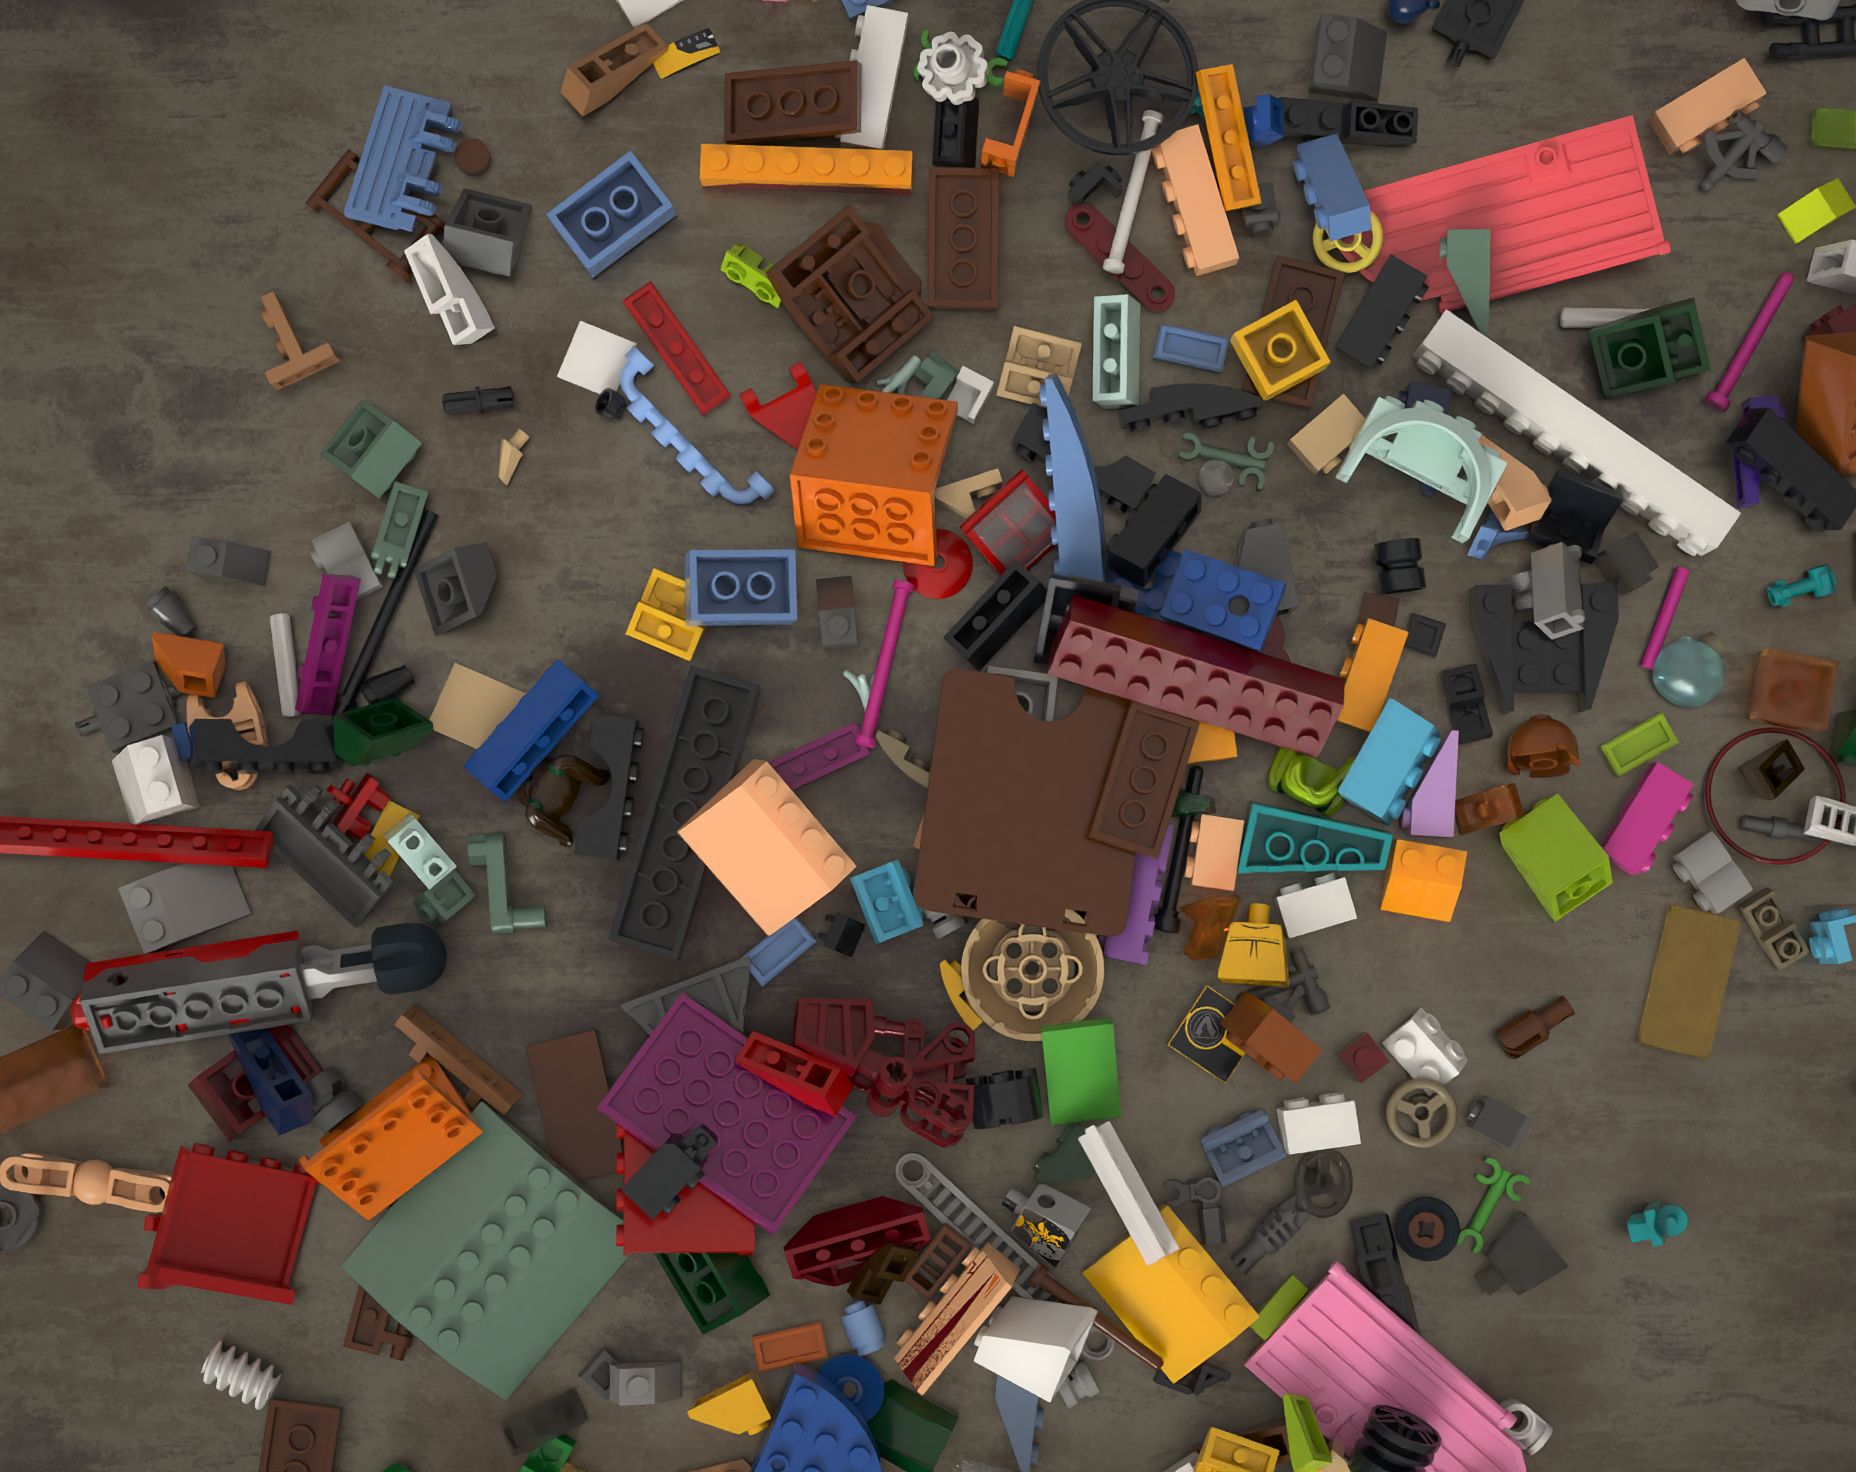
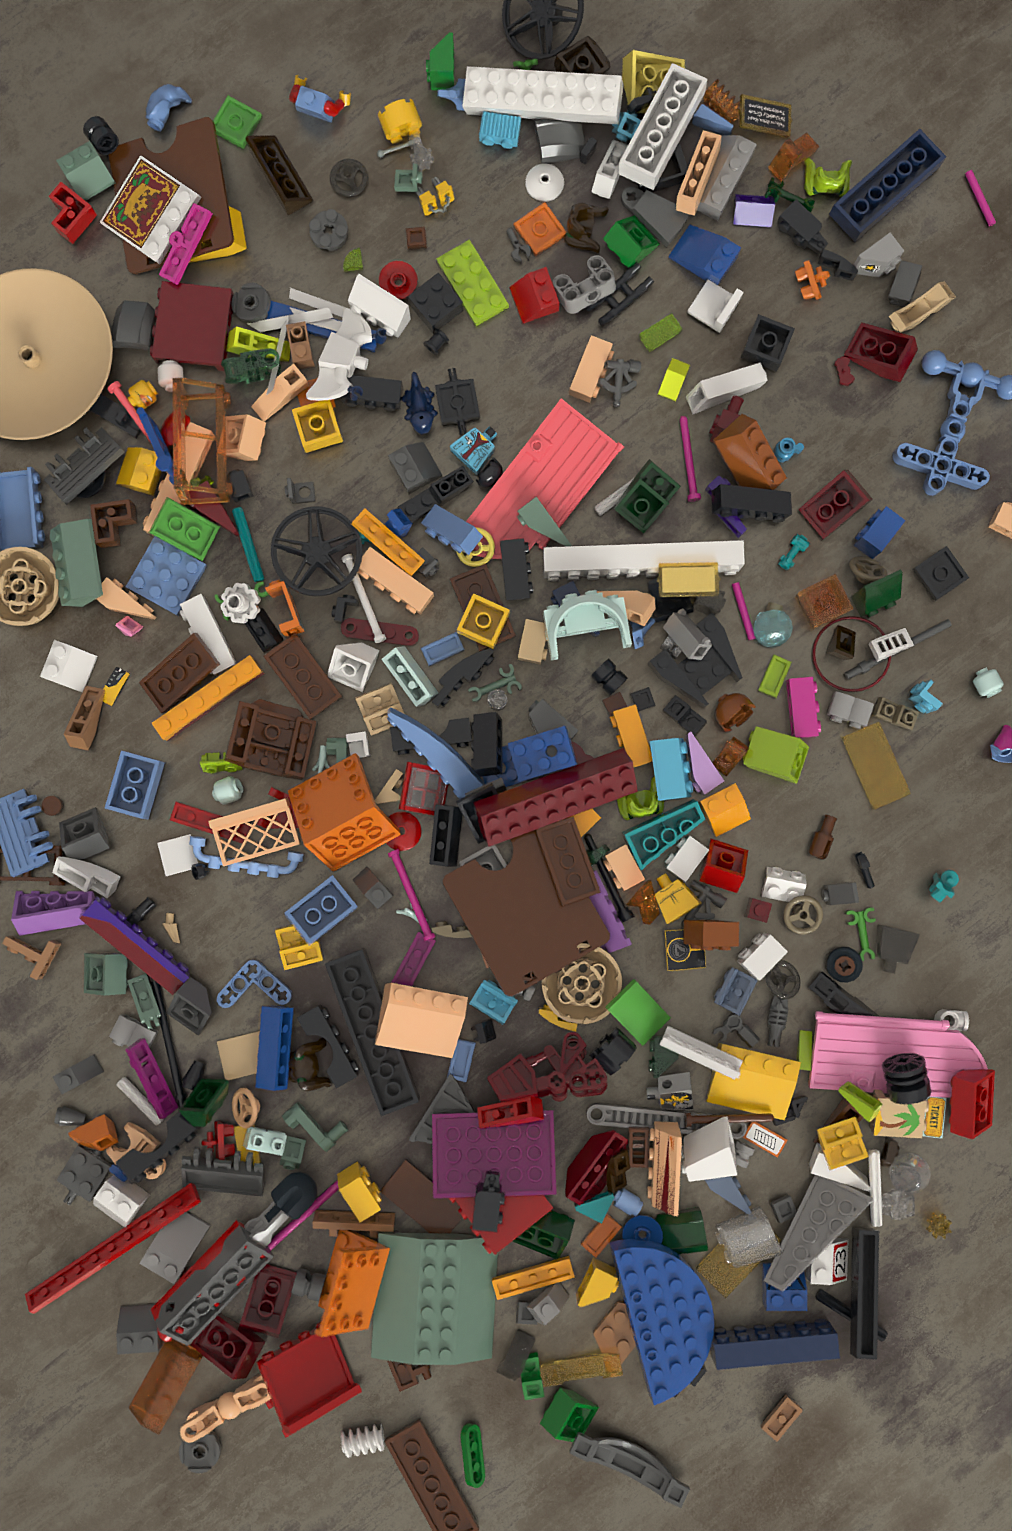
camera: 40 degrees left, 0 degrees up
dark blue slope [229,1028,313,1136] -> none
none -> medium lavender wedge [11,891,95,936]
none -> brick [79,896,189,995]
none -> dark red slope [191,1313,266,1380]
none -> light nougat fence [208,798,301,867]
none -> light aqua head [212,776,243,805]
none -> medium blue beam [217,959,292,1008]
none -> light nougat piece [232,1088,260,1128]
none -> dark pink bar [268,1180,339,1250]
none -> white slope [327,643,380,692]
none -> yellow brick [337,1161,382,1222]
none -> medium azure torso [450,426,497,476]
none -> black hair [476,457,503,488]
none -> light orange plate [492,1256,575,1300]
none -> teal slope [574,1191,614,1224]
none -> clear yellow piece [657,562,721,597]
none -> red slope [699,839,748,893]
none -> tile [743,1122,788,1158]
none -> black bar [854,852,875,889]

